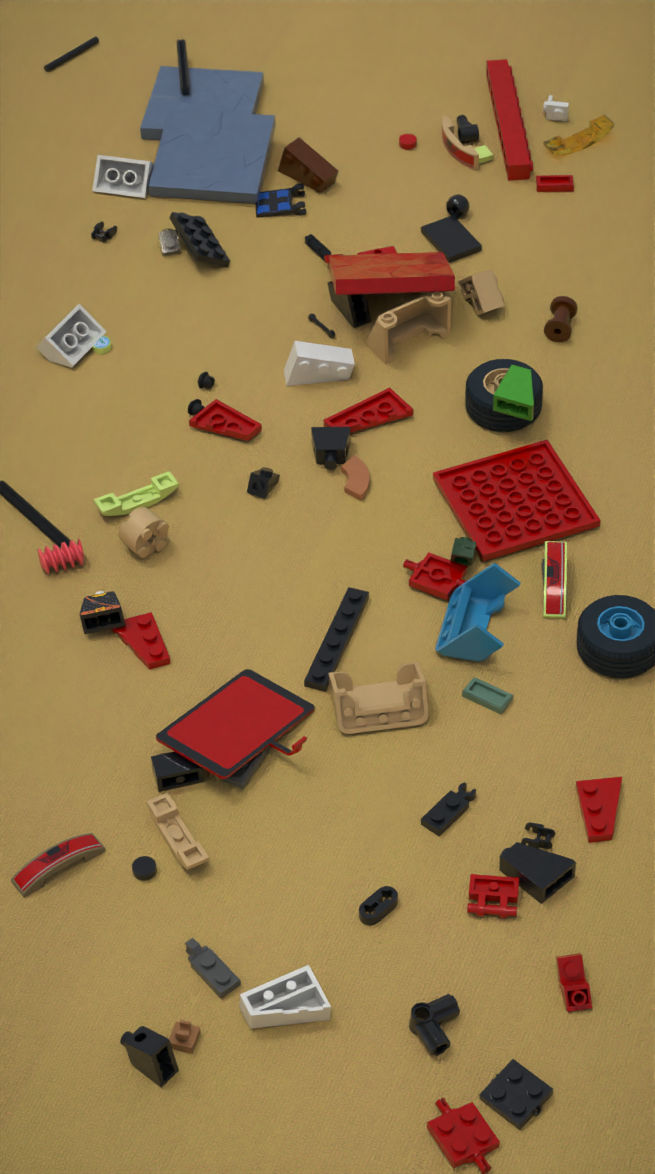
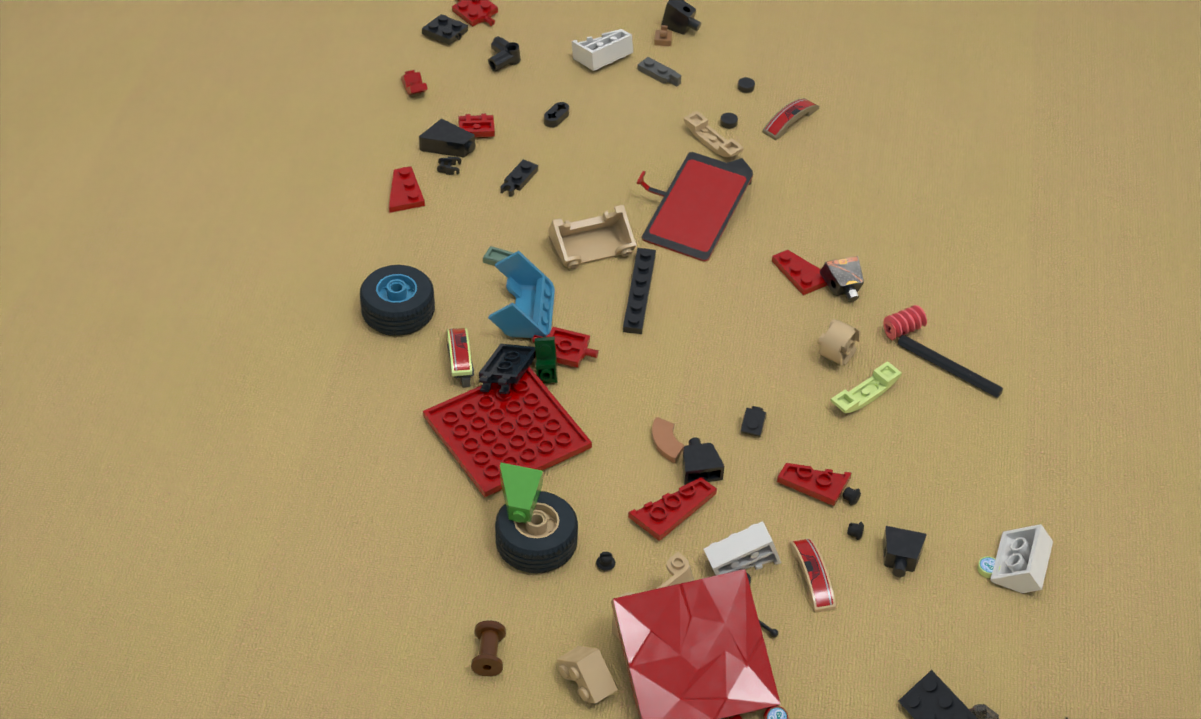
camera: 165 degrees right, 0 degrees up
none -> black tile [479,344,536,394]
none -> black piece [596,552,616,571]
none -> black tile [738,77,755,93]
none -> slope [790,538,836,612]
none -> black torso [883,526,927,577]

